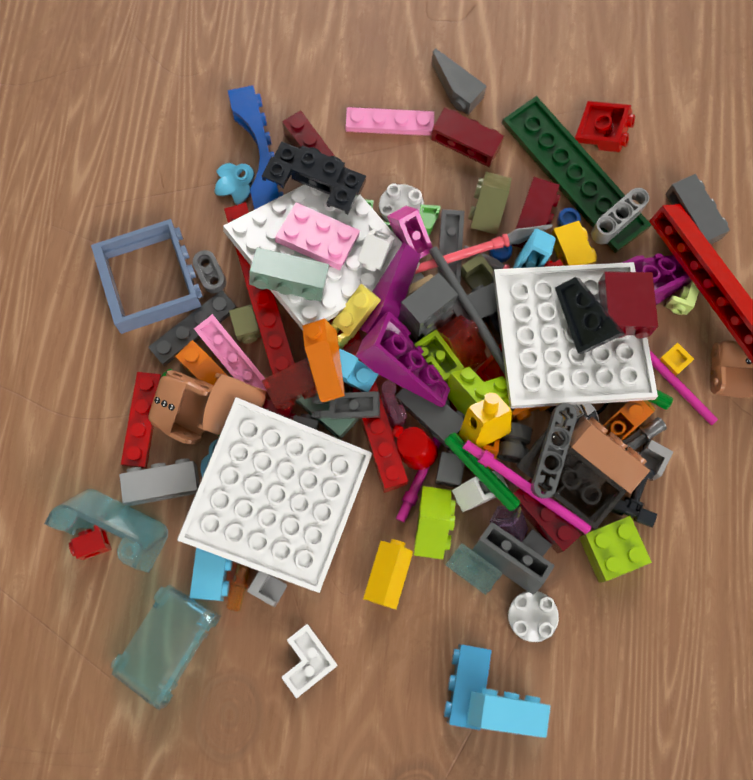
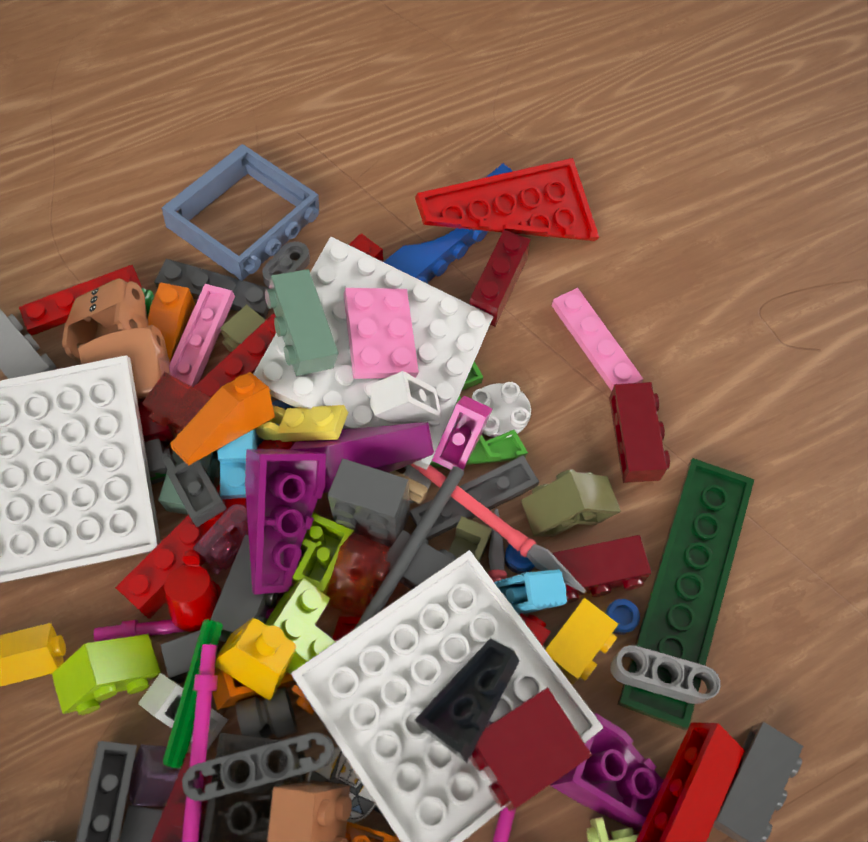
camera: 60 degrees right, 10 degrees down
medium azure plate [215,163,254,205] -> none
black bracket [262,141,366,215] -> none
dark grey slope [431,48,487,115] -> none
clear light blue hinge [445,543,503,595] -> none
red plate [575,101,635,153] -> none
none -> red wing [415,158,600,241]

